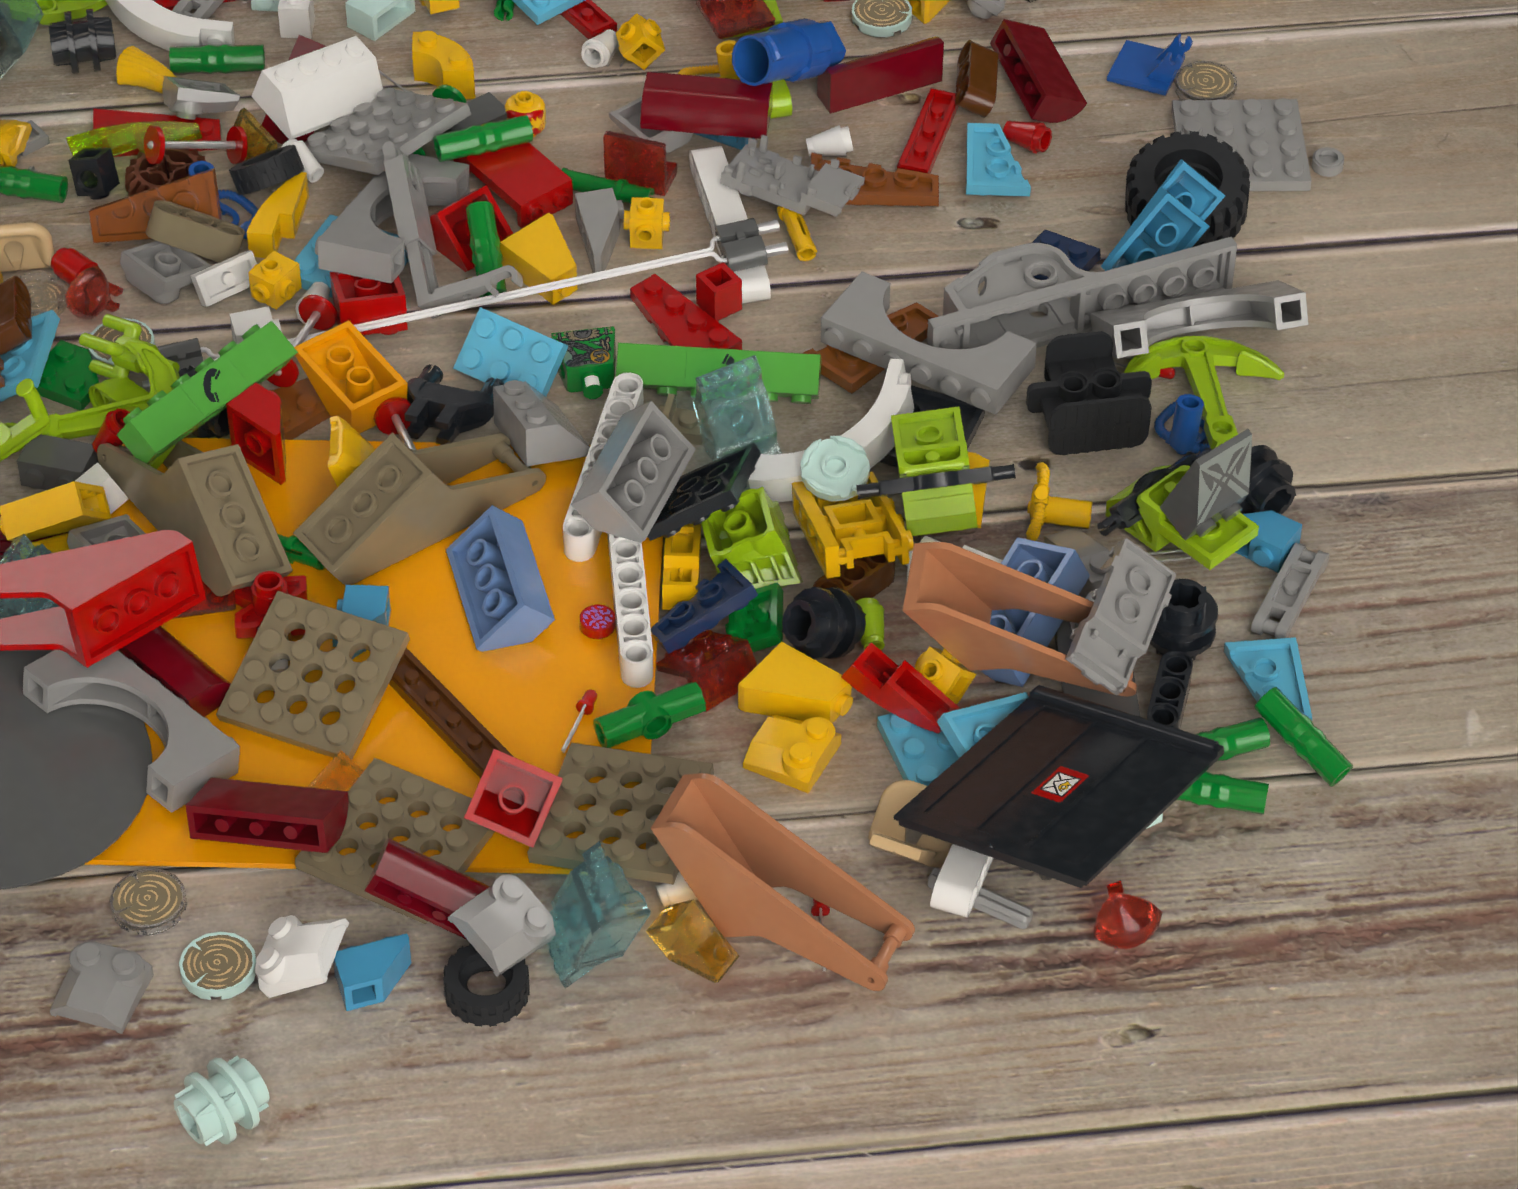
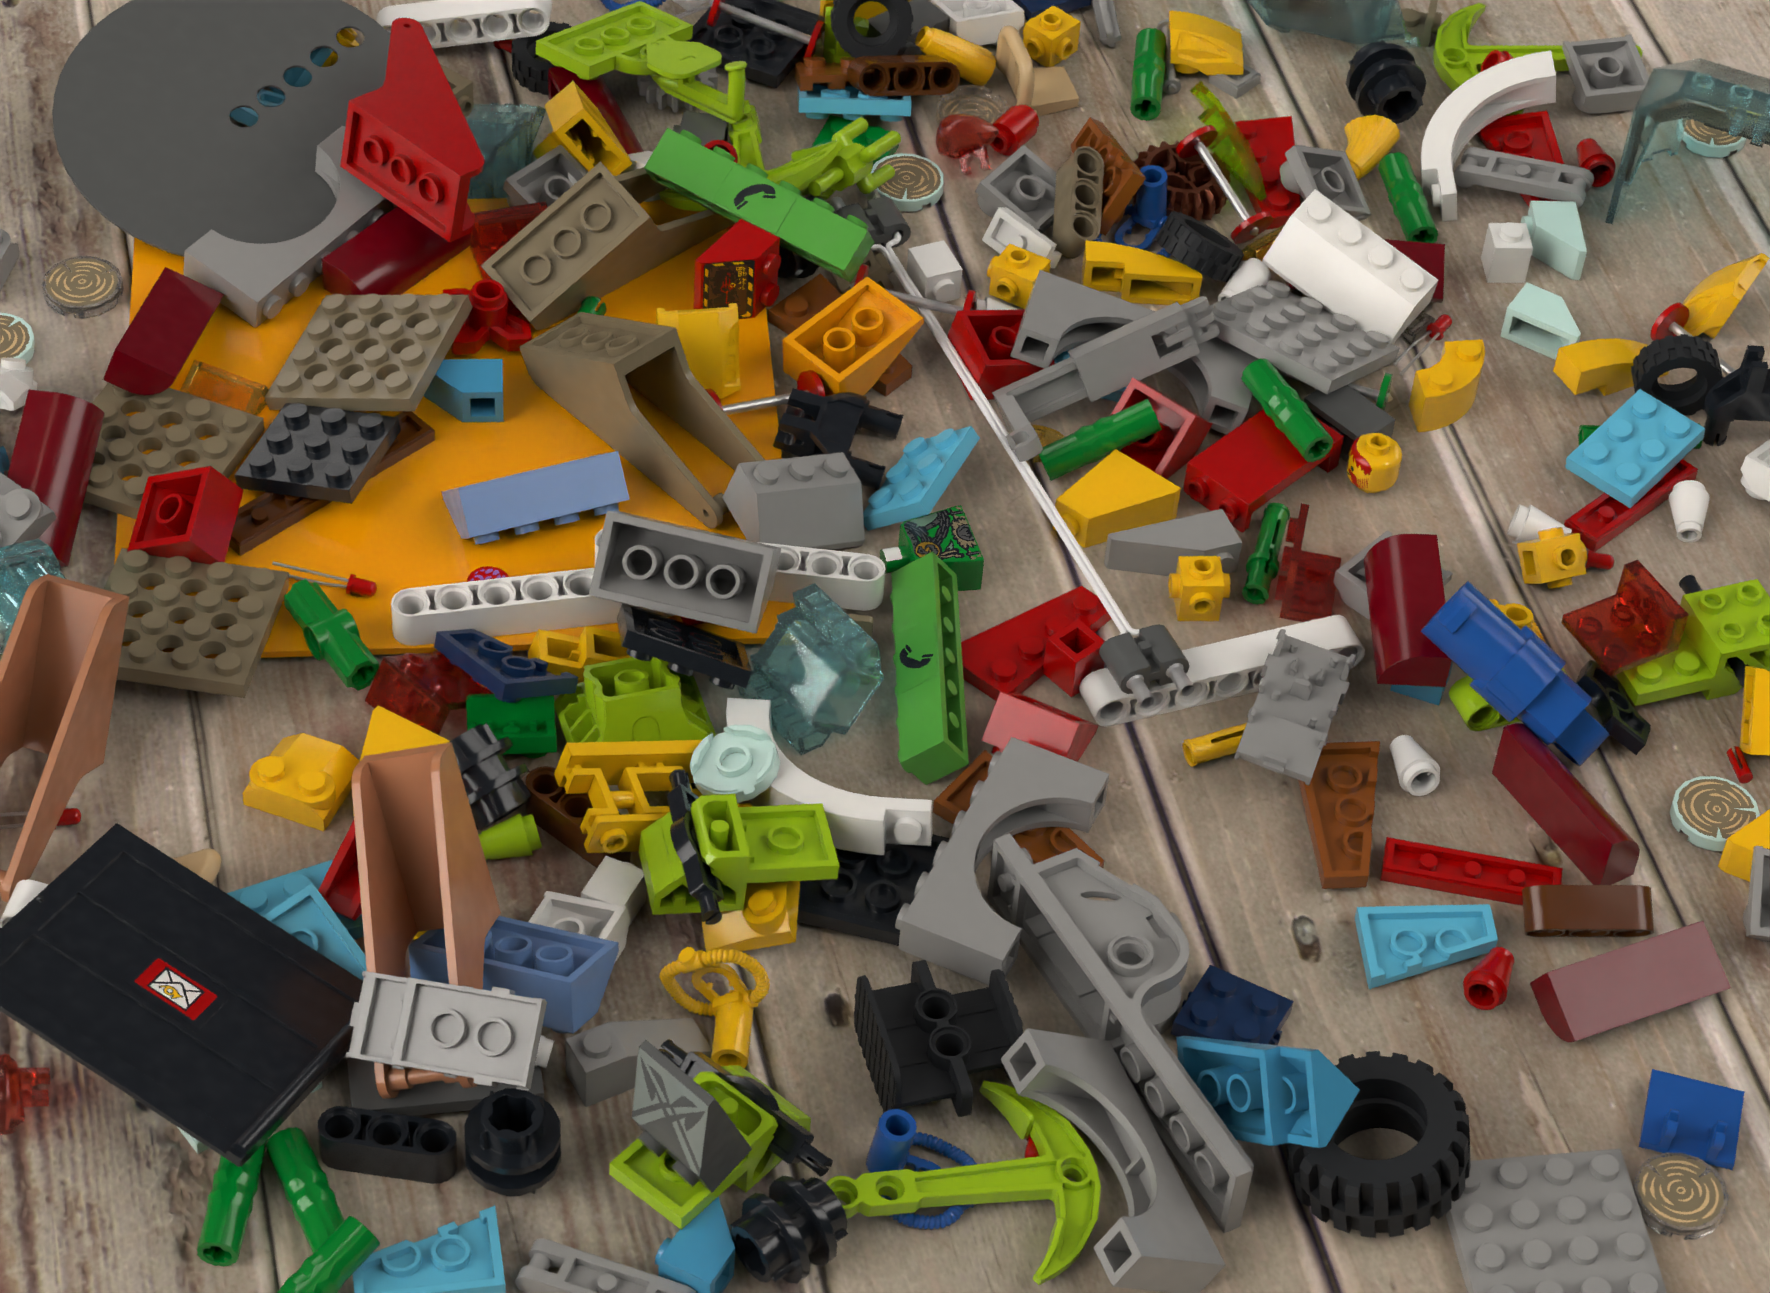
camera: 80 degrees right, 0 degrees up
black brick [68,148,120,199] -> none
none -> black plate [235,403,401,504]
none -> slope [981,692,1099,762]

